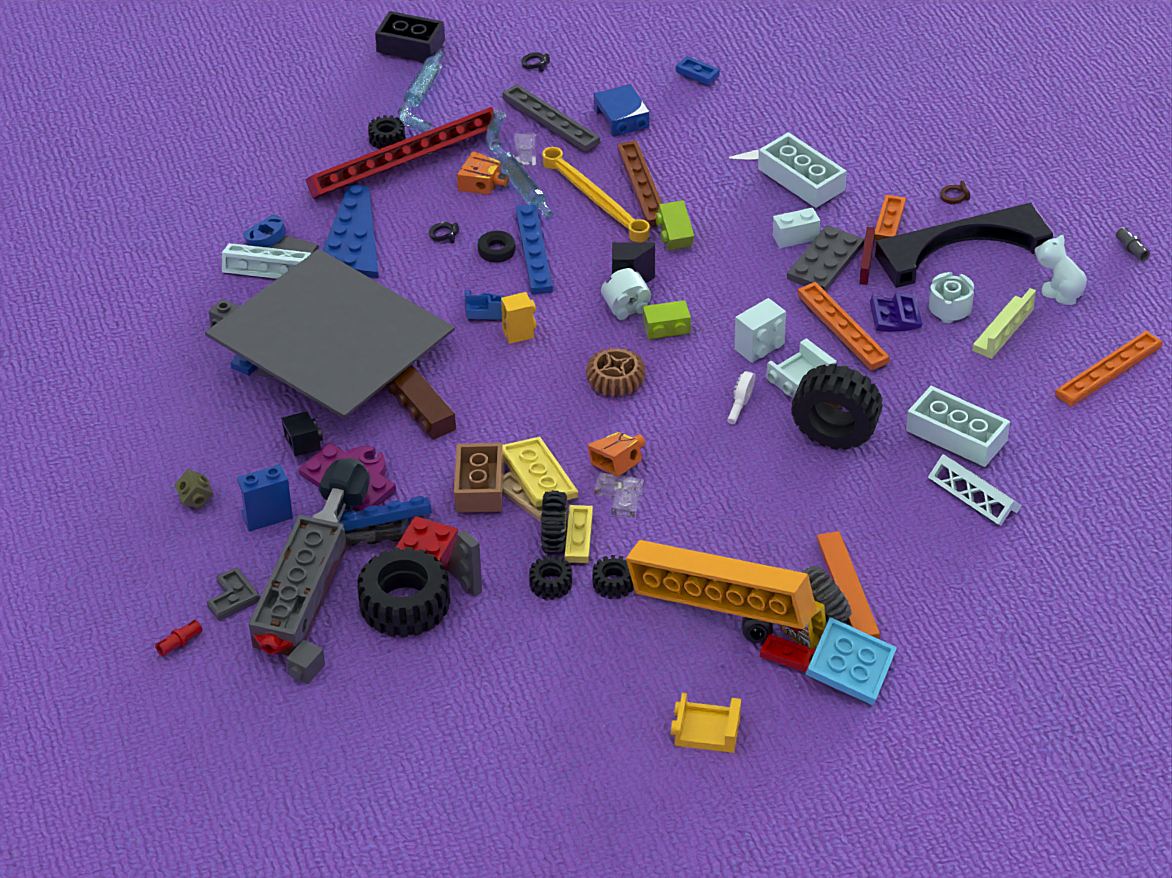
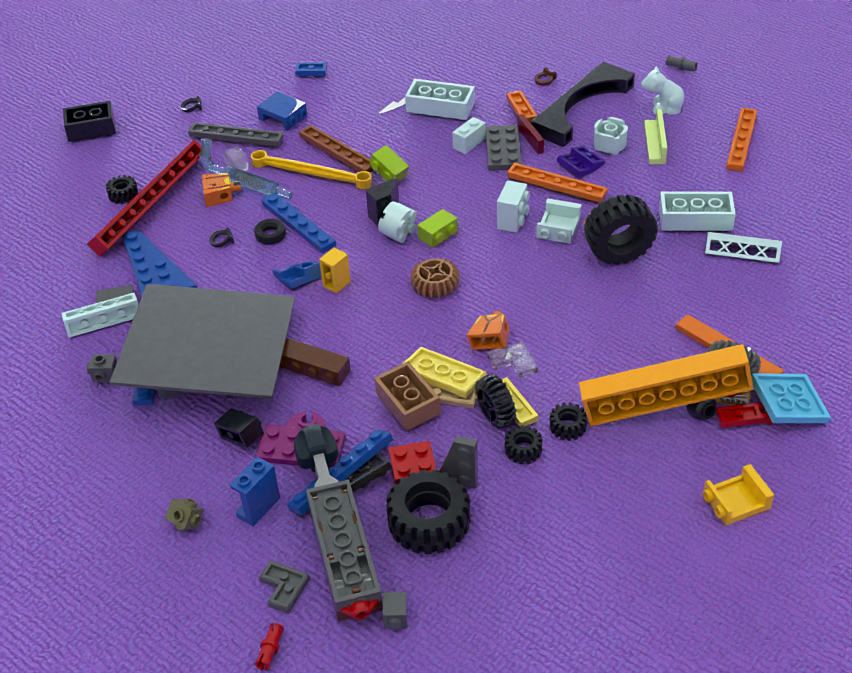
camera: 30 degrees left, 0 degrees up
blue piece [243,215,286,248] -> none
clear light blue piece [398,50,444,133] -> none
white piece [727,371,755,424] -> none

